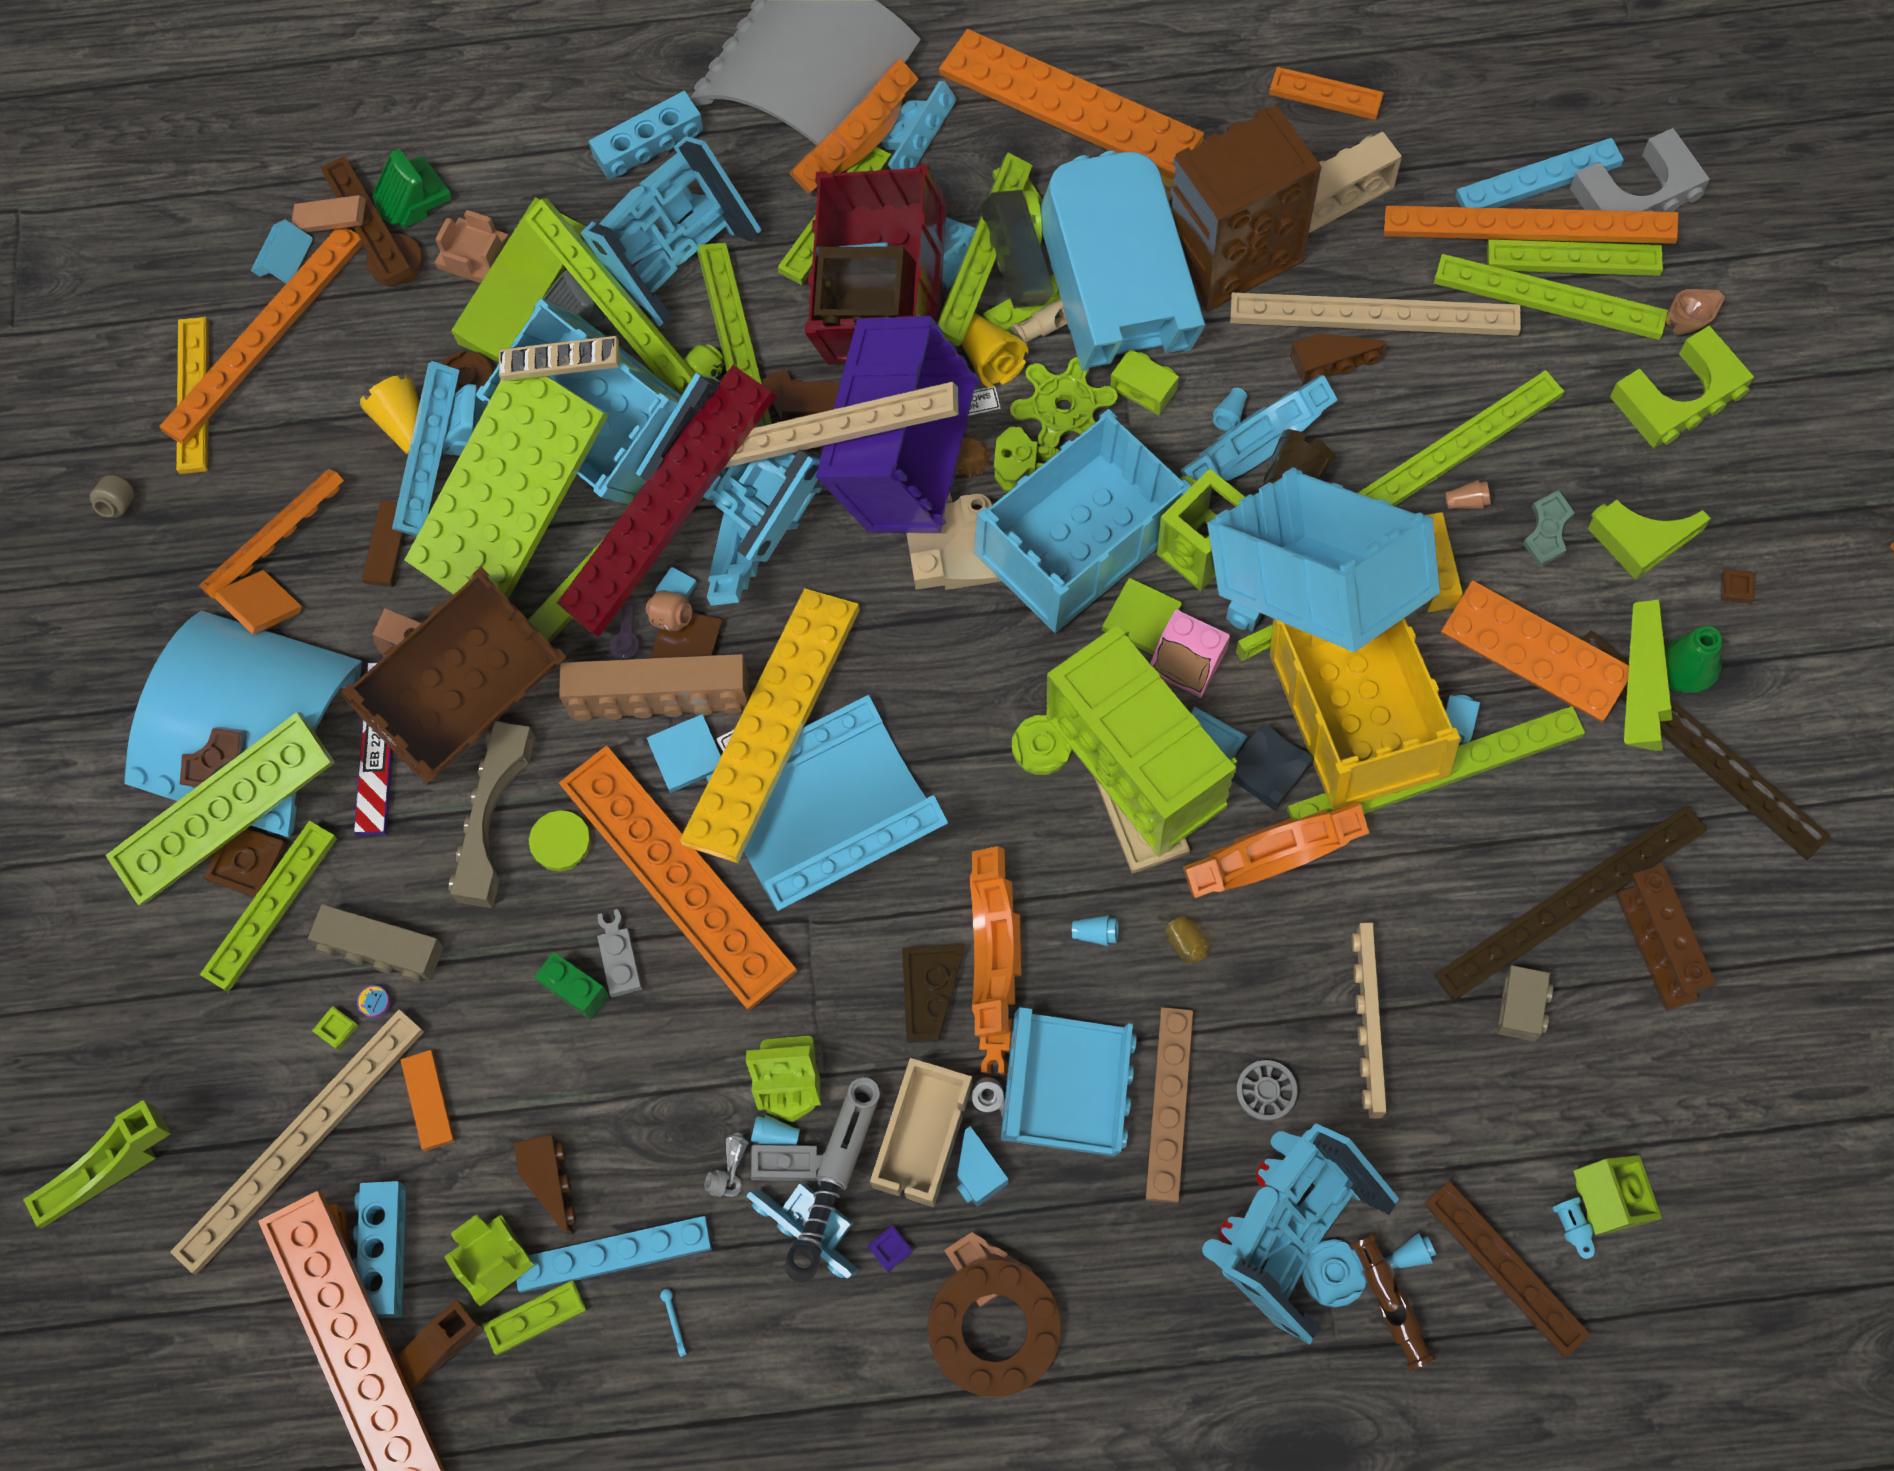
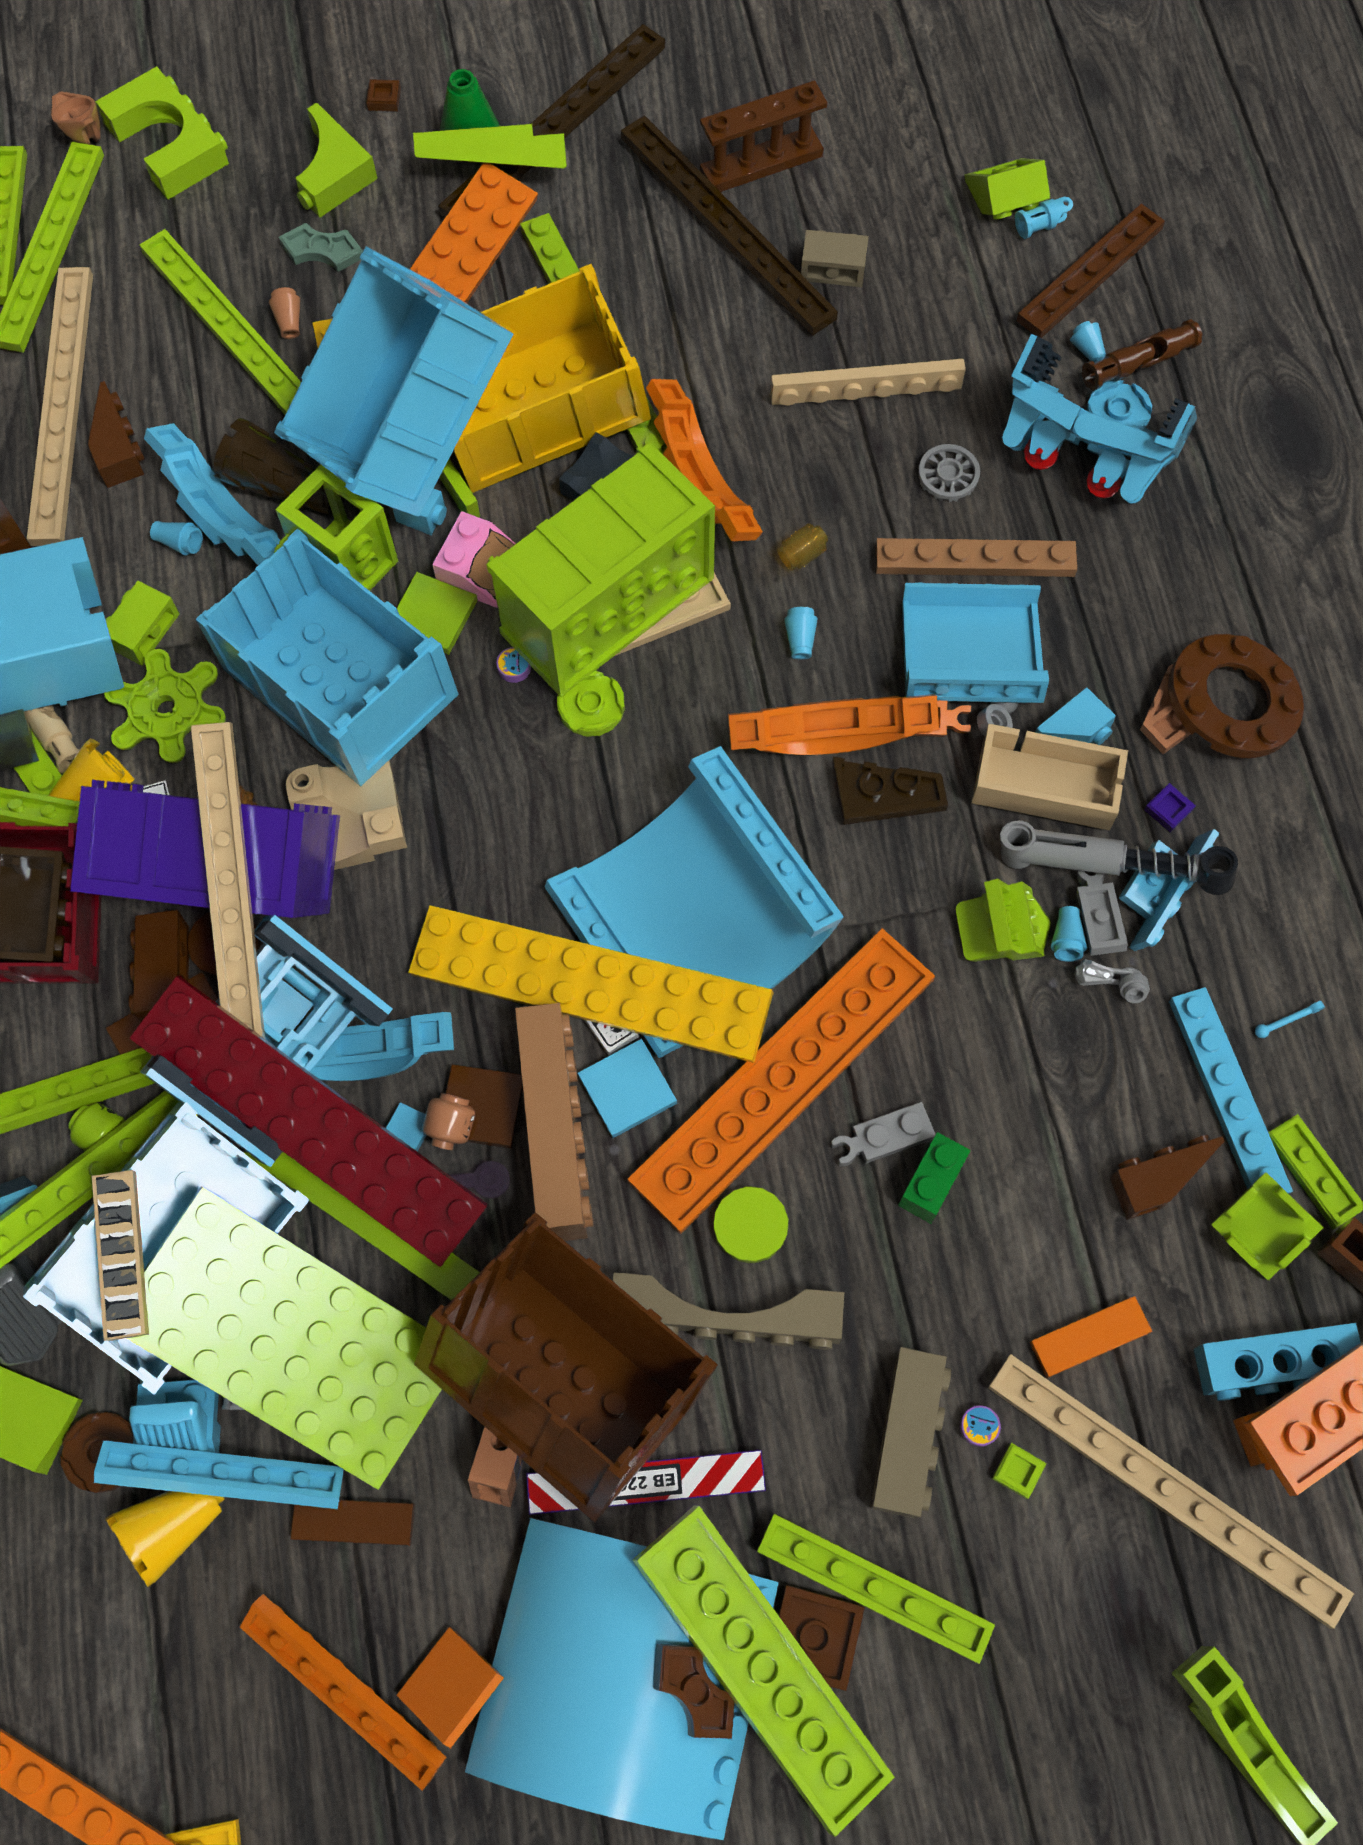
camera: 100 degrees left, 0 degrees up
lime hinge [994,427,1060,492] -> none

